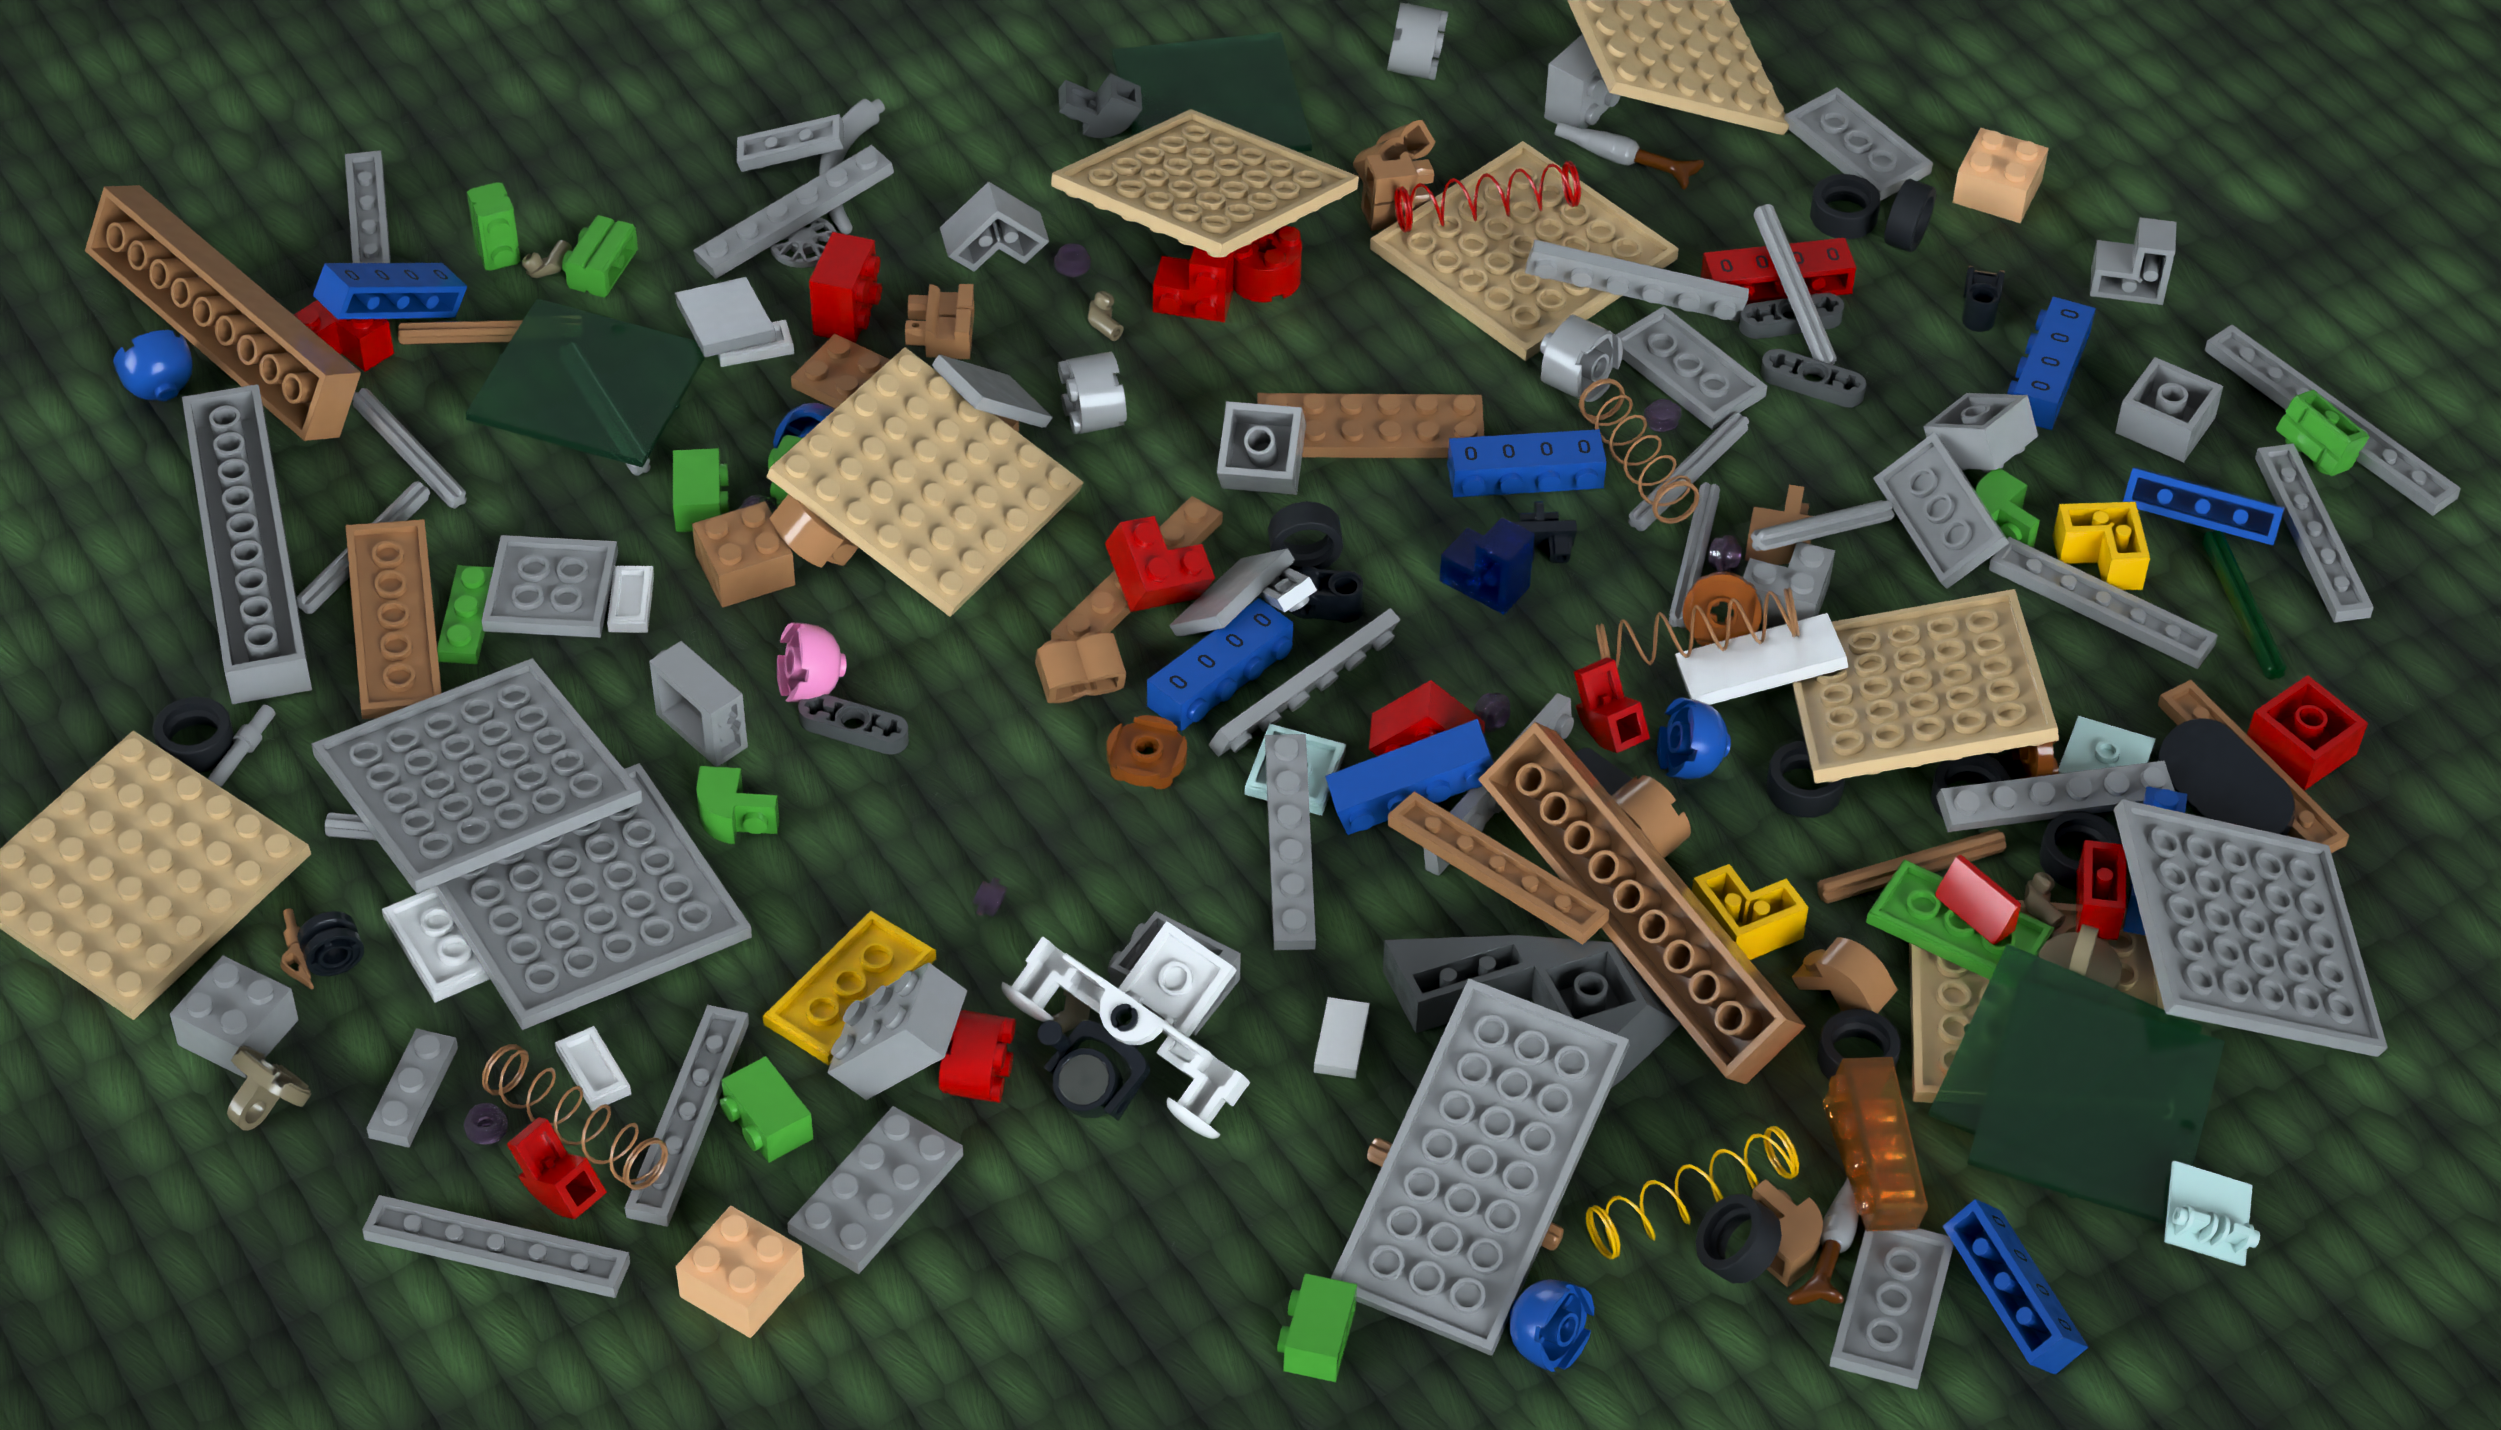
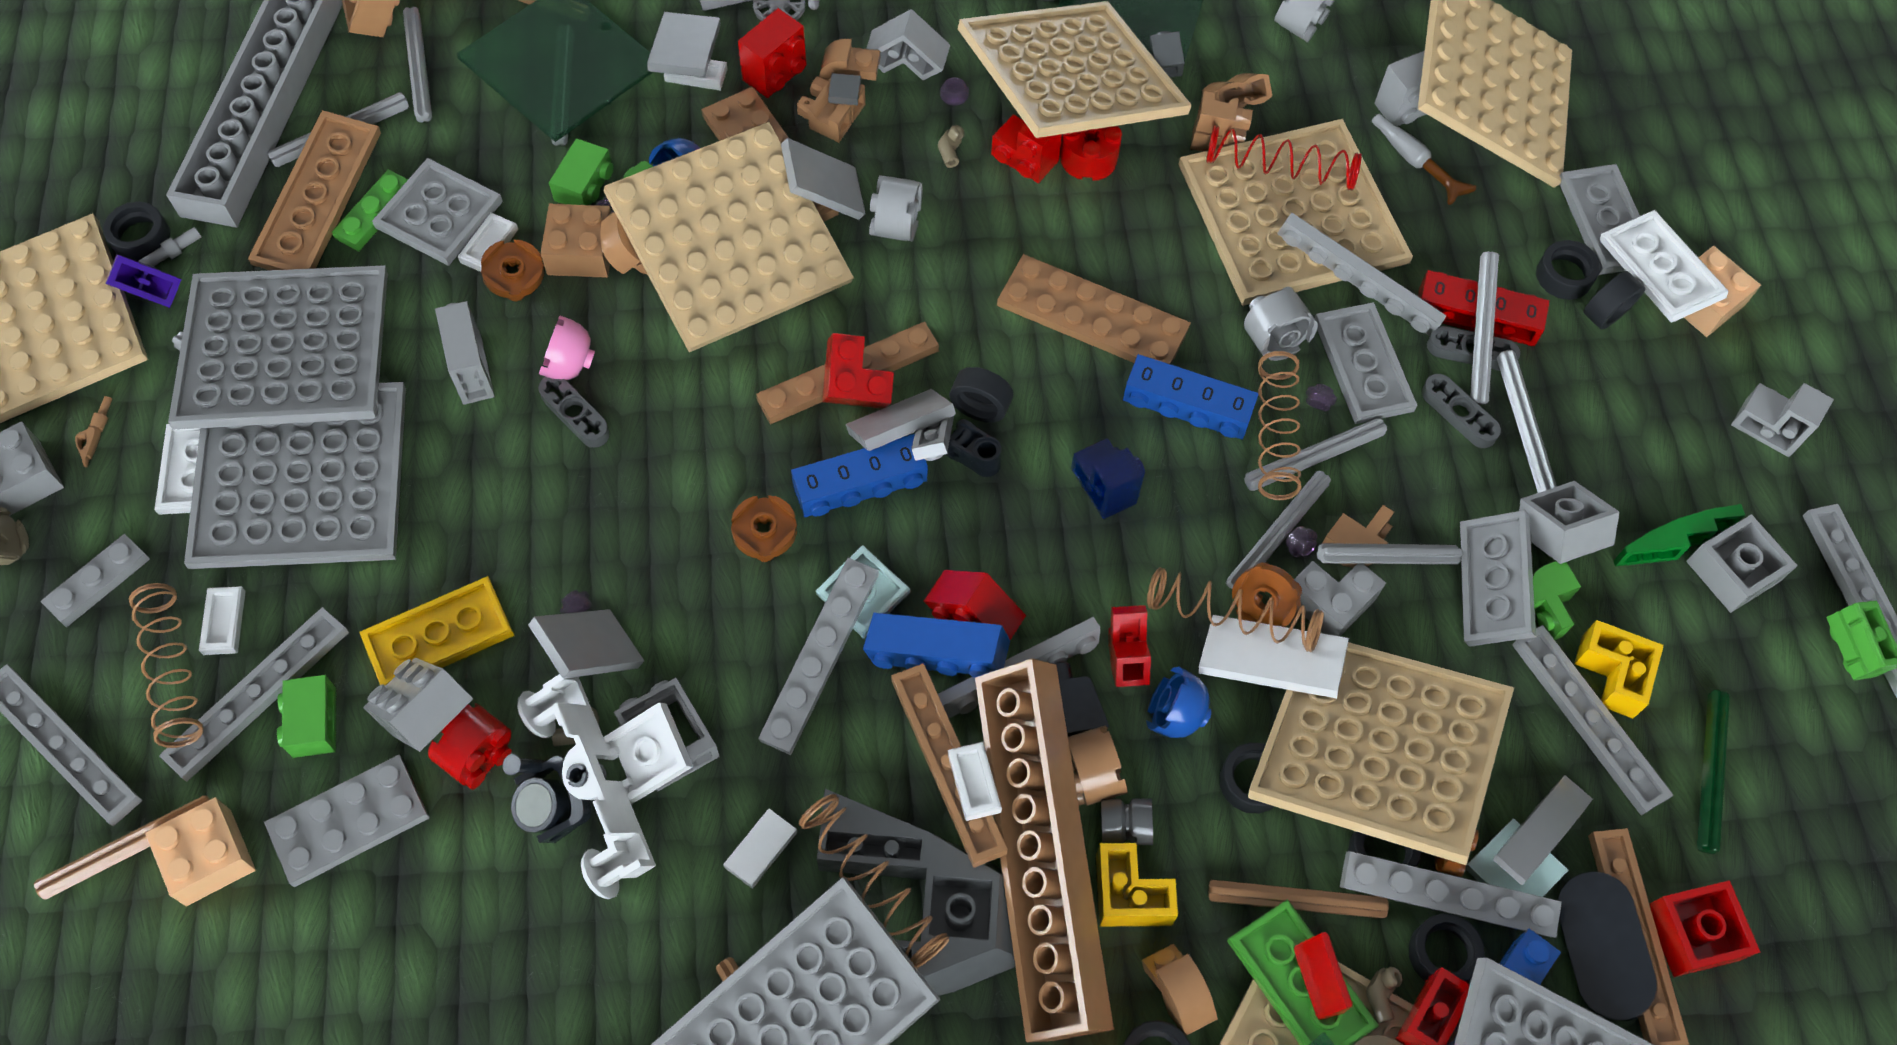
camera: 25 degrees right, 15 degrees up
black wheel [297,911,364,976] -> none
clear purple plate [464,1103,508,1145] -> none
red brick [507,1117,607,1219] -> none
bright green brick [696,766,780,844] -> none
medium nougat brick [1035,631,1126,703] -> none
light grey plate [1209,608,1401,757] -> none
light grey brick [1217,401,1306,495] -> none
clear purple plate [1474,693,1511,732] -> none
black hips [1504,501,1577,564] -> none
black piece [1962,265,2005,332] -> none
blue brick [2007,296,2096,431] -> none
blue brick [2123,467,2285,545] -> none
light grey plate [2255,443,2374,623] -> none
none -> axle [34,795,211,899]
none -> dark purple slope [105,254,182,308]
none -> dark orange plate [481,240,544,301]
none -> light grey tile [528,609,644,679]
none -> medium nougat piece [799,794,949,968]
none -> medium nougat brick [819,39,881,81]
none -> dark grey tile [828,73,861,105]
none -> white tile [948,742,1002,821]
none -> dark grey wheel [1101,798,1153,845]
none -> dark grey brick [1149,31,1184,78]
none -> light grey slope [1492,775,1593,885]
none -> axle [1497,350,1557,493]
none -> white tile [1600,210,1729,323]
none -> green slope [1613,504,1745,567]

